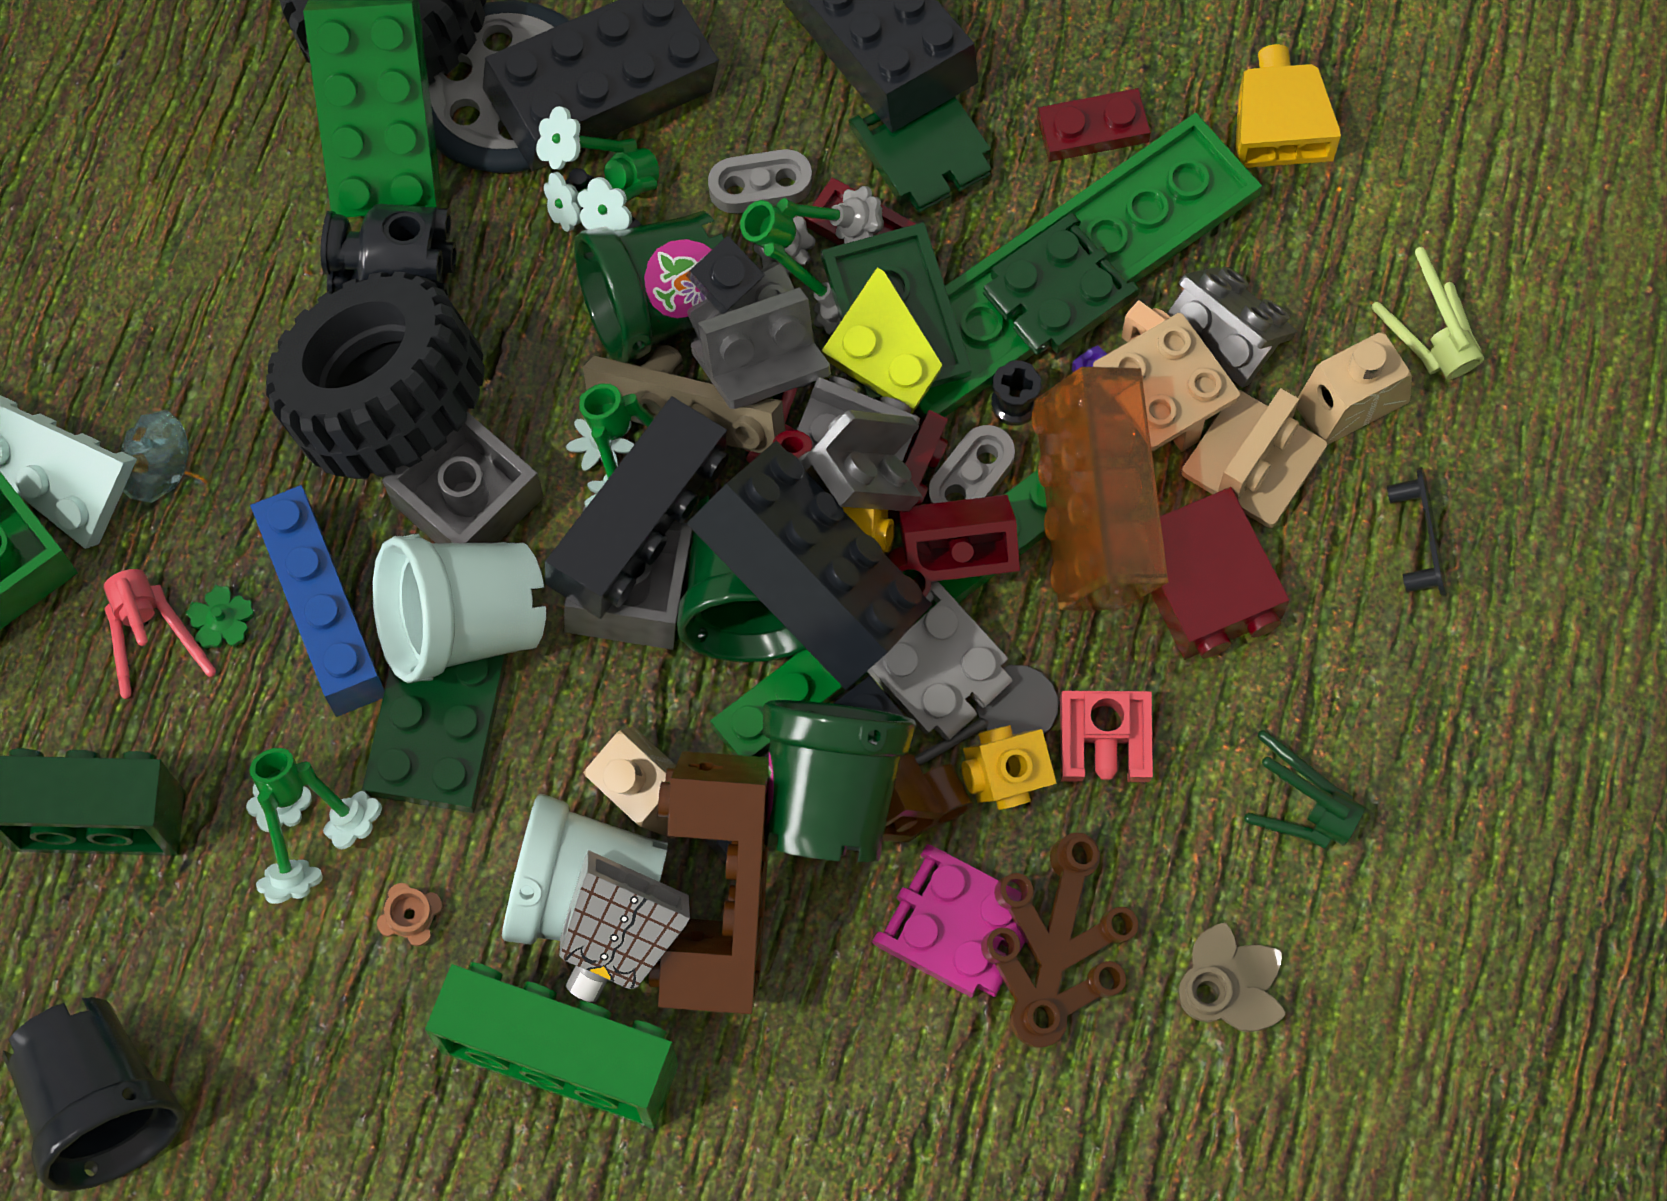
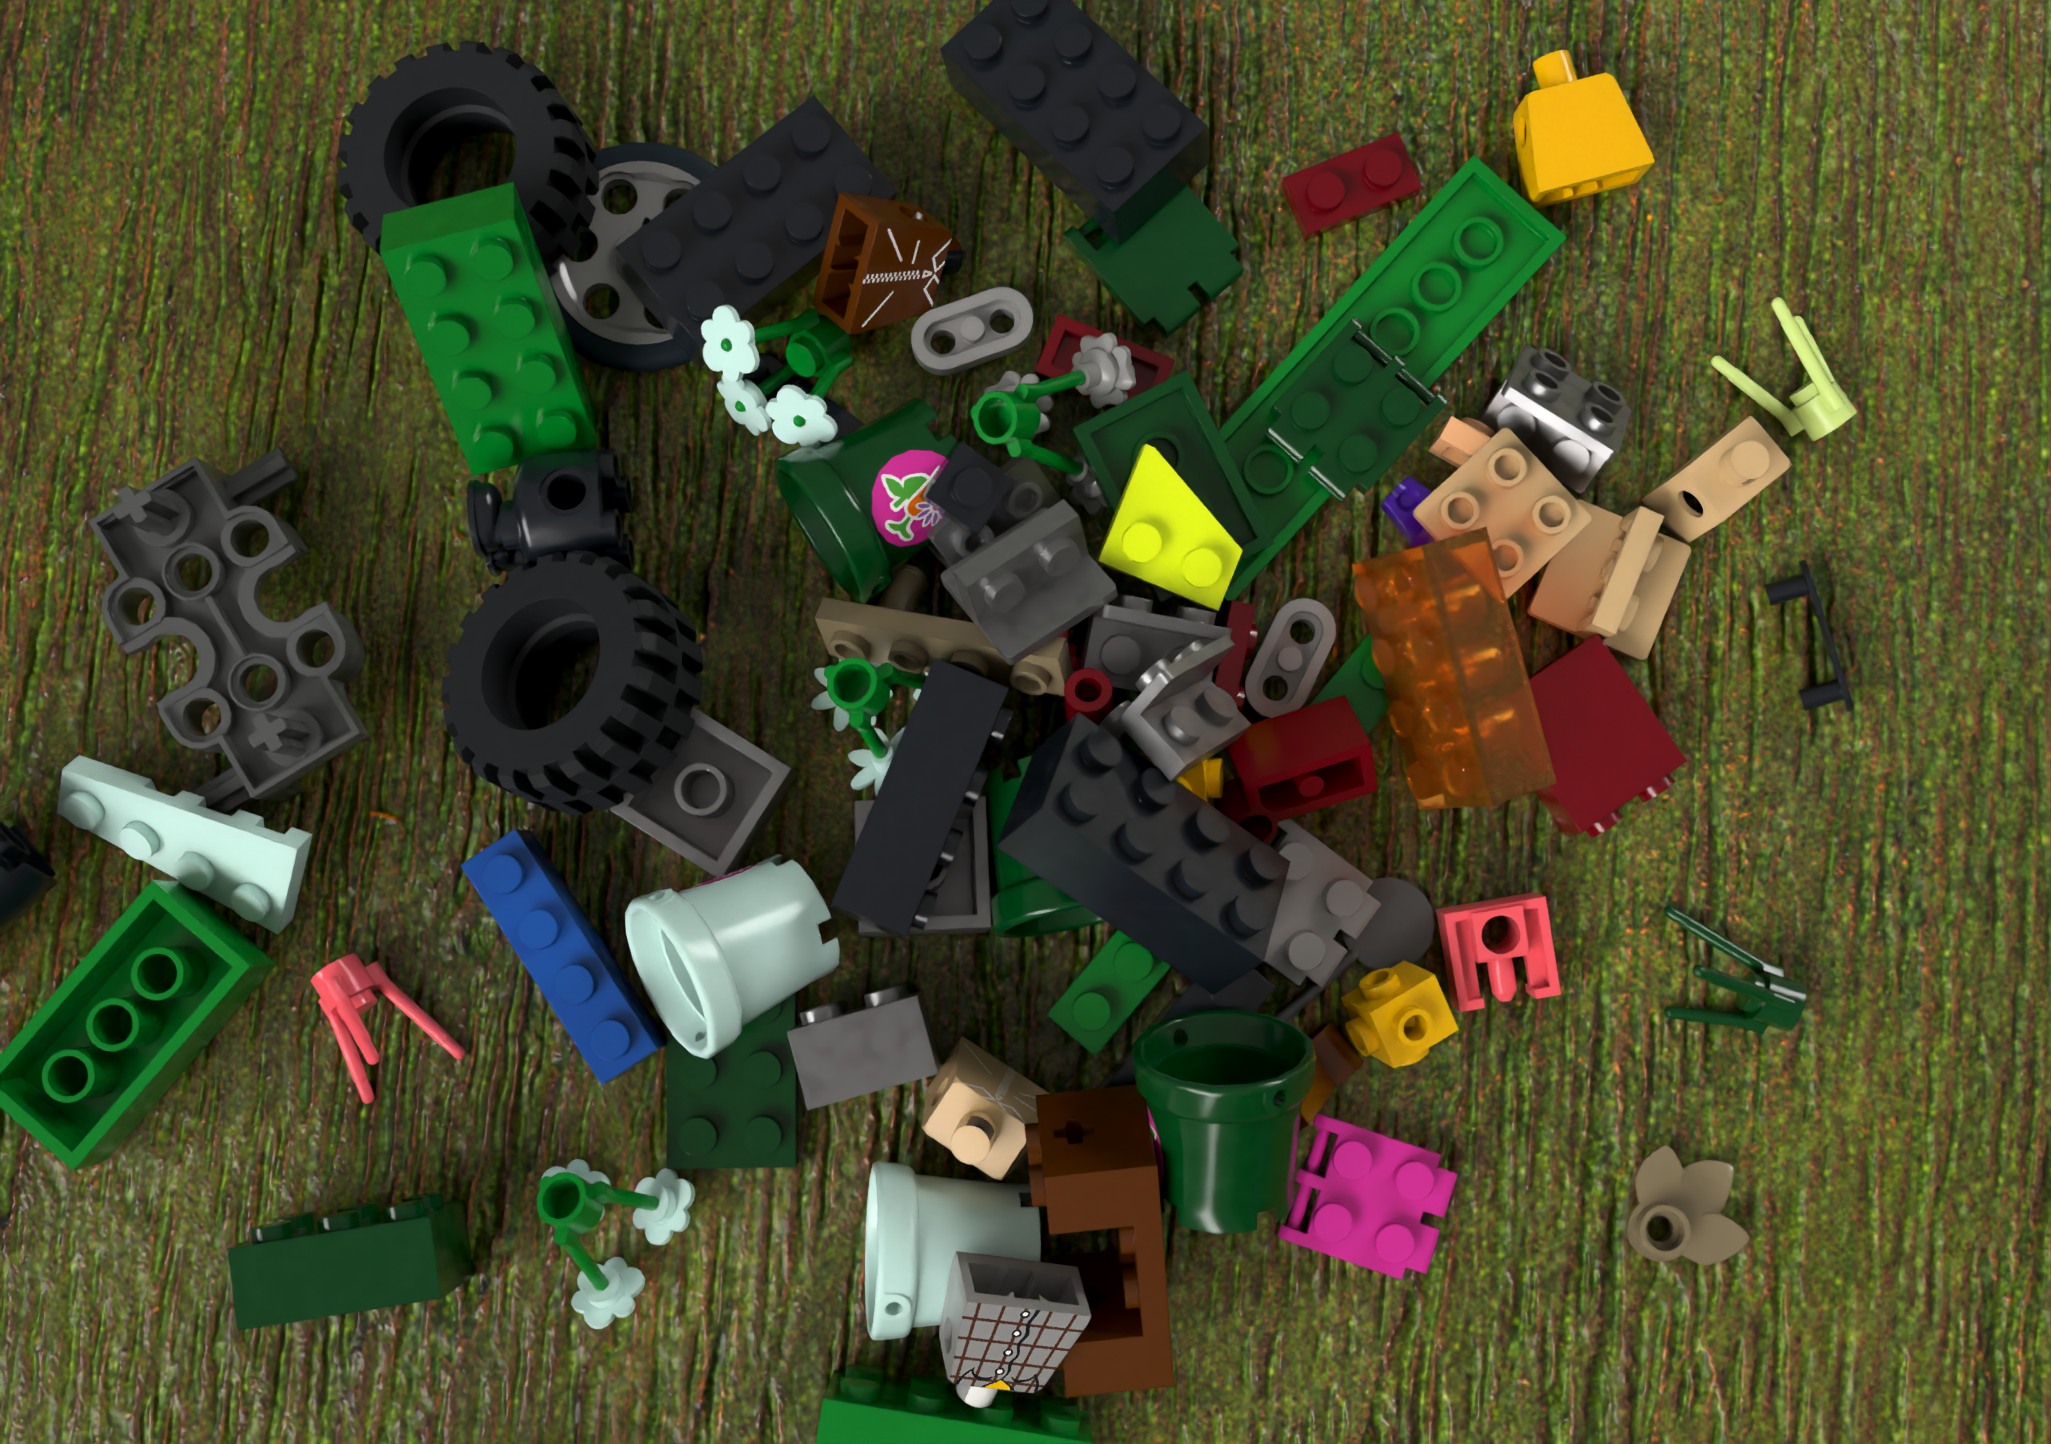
camera: 15 degrees left, 15 degrees up
clear light blue rock [121,410,189,503] -> none
green plant [186,585,255,649] -> none
nougat plate [377,883,442,947] -> none
reddish brown plant [981,833,1138,1048] -> none
black bush [991,360,1041,426] -> none
none -> dark grey gear [88,447,369,815]
none -> flat silver brick [787,983,943,1110]
none -> reddish brown torso [812,192,963,334]

